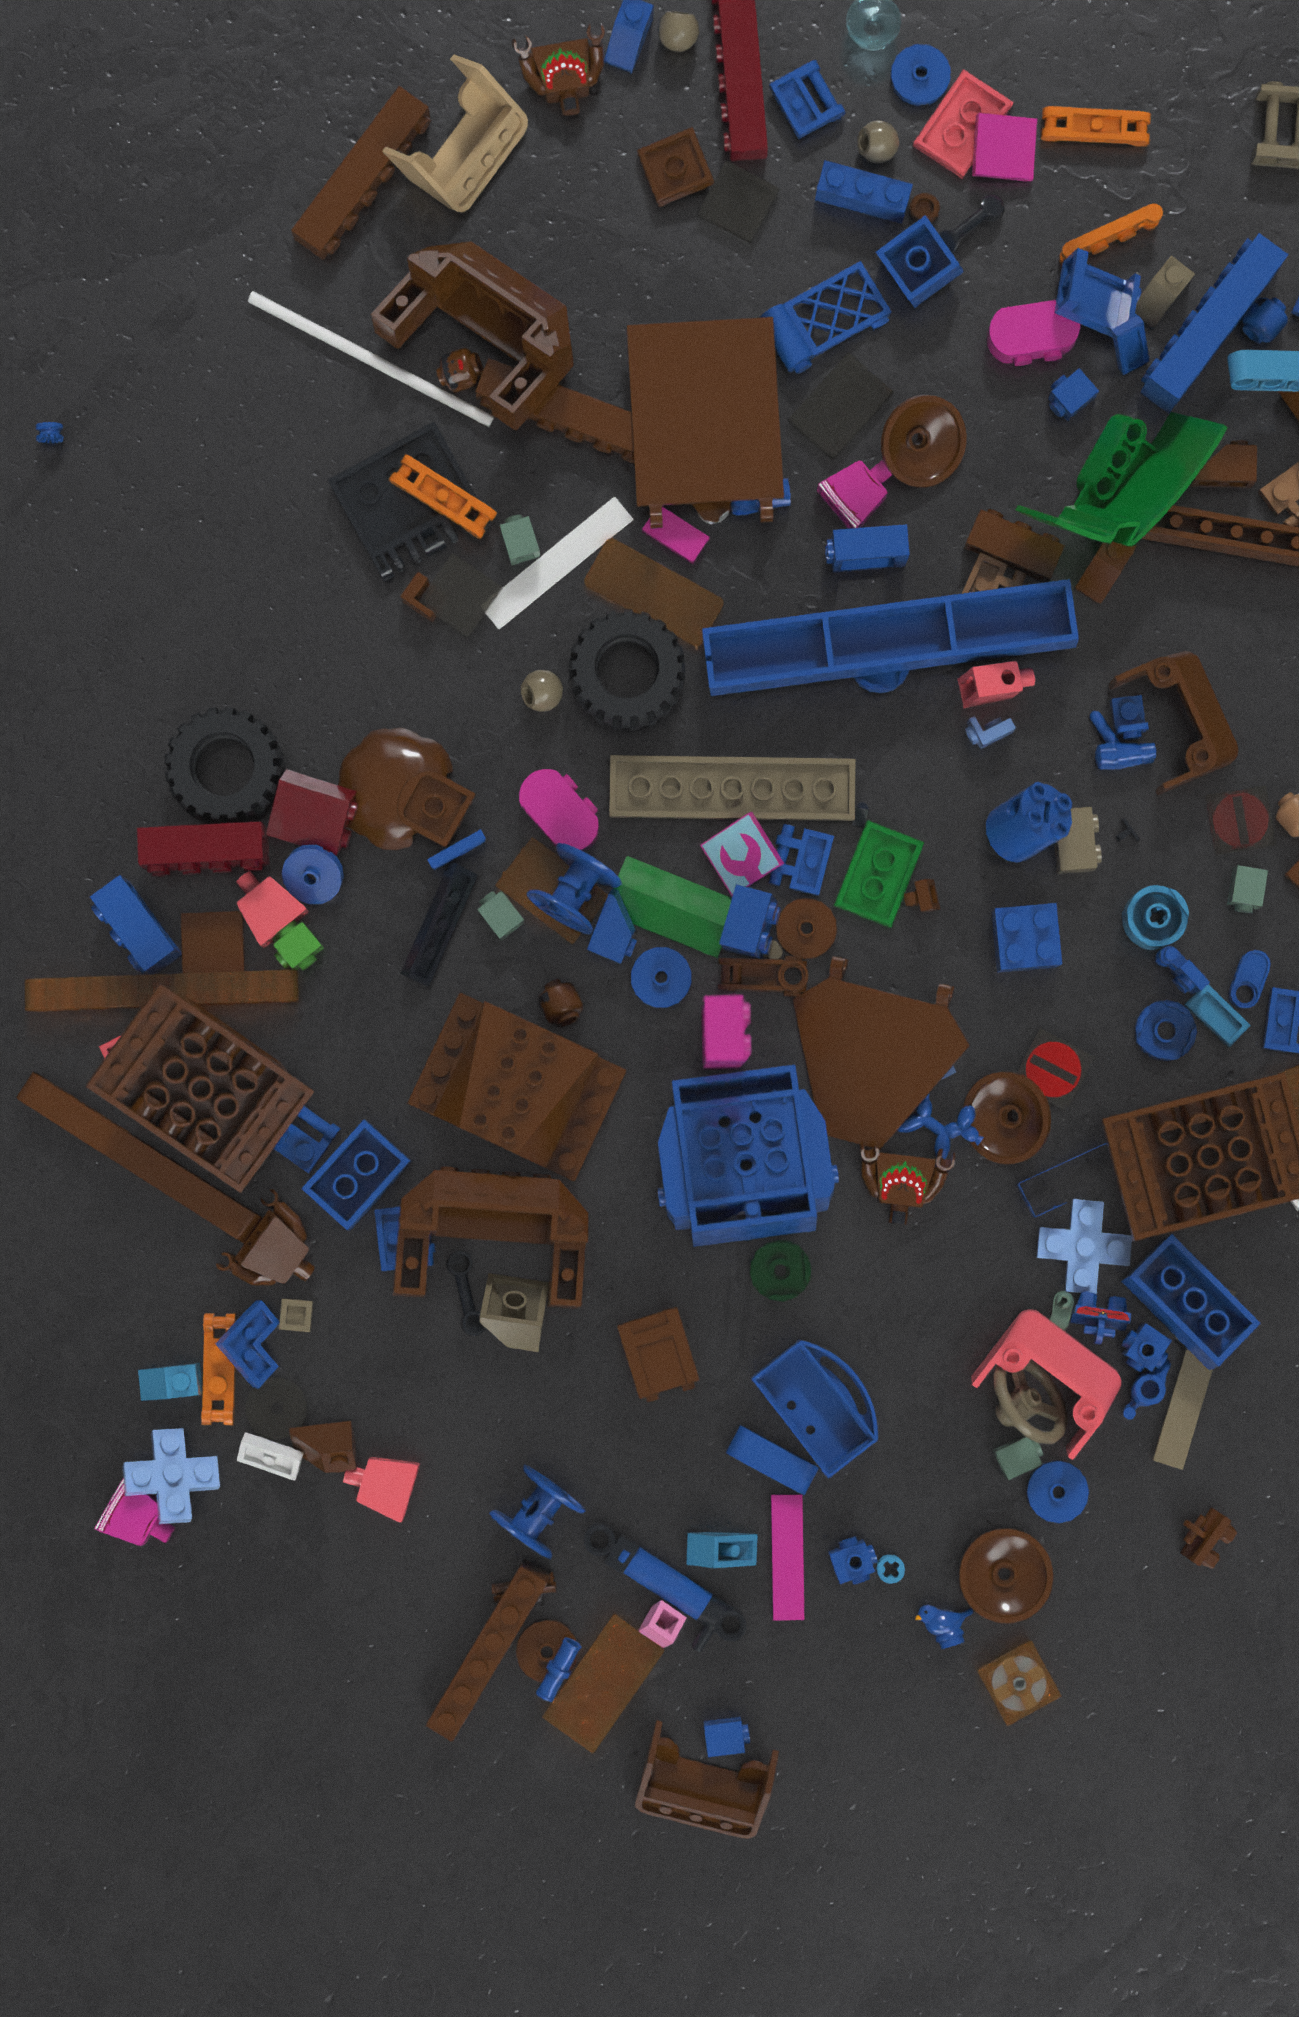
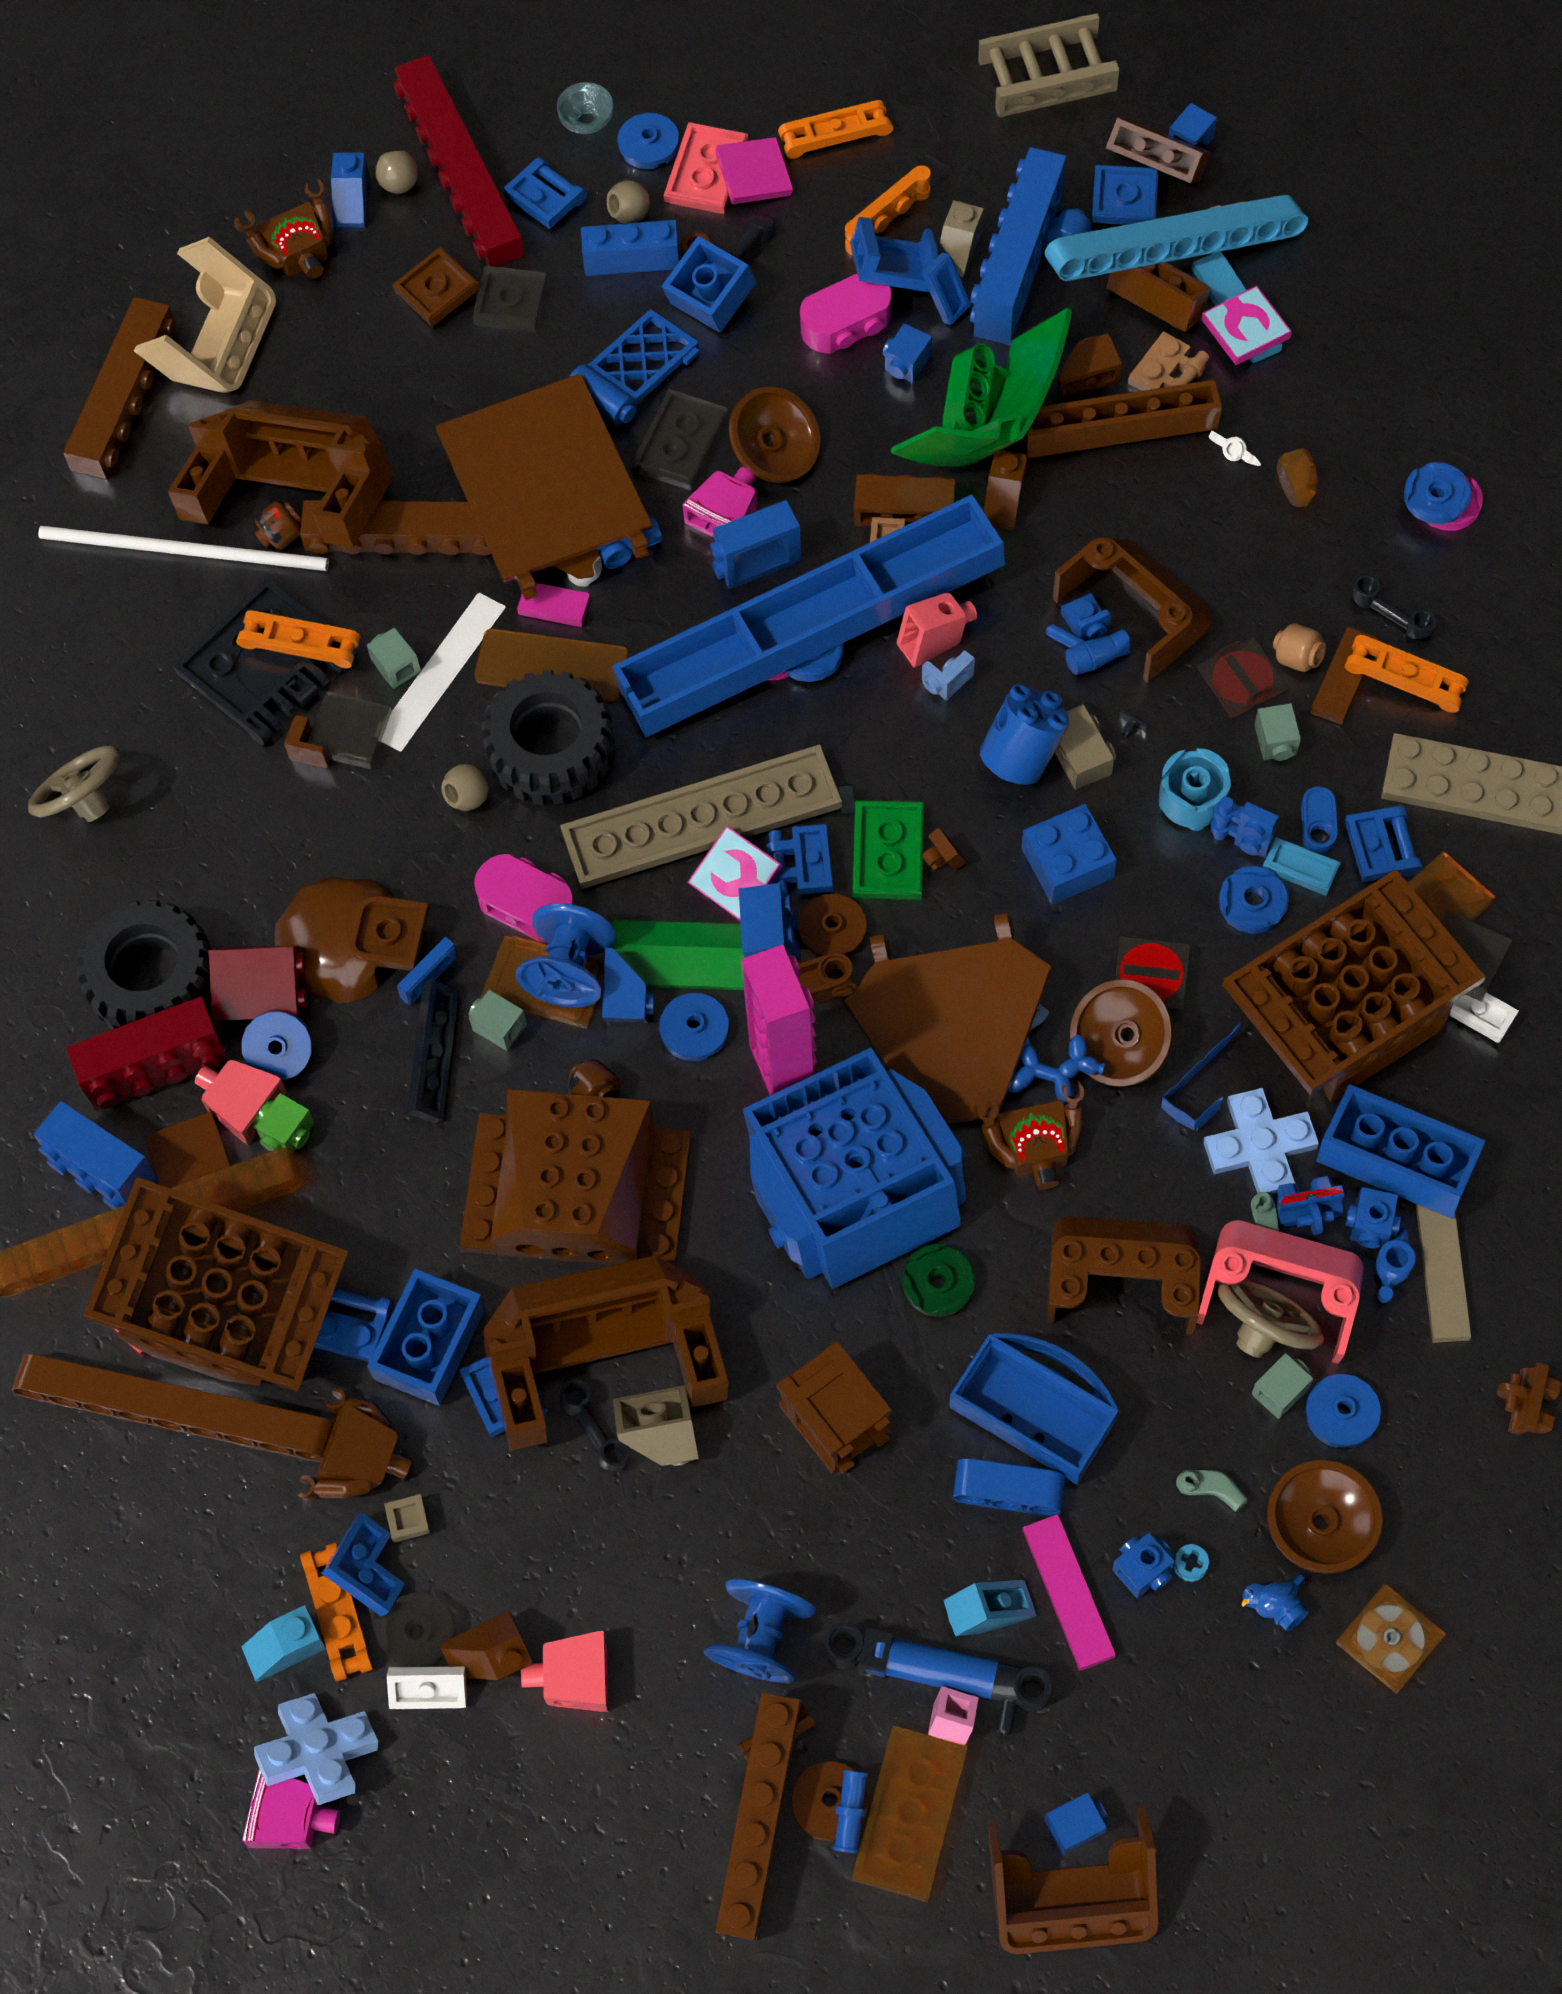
camera: 15 degrees left, 20 degrees down
none -> dark tan piece [28,745,121,822]
none -> reddish brown windscreen [1046,1216,1200,1334]
none -> sand green arm [1176,1470,1249,1512]

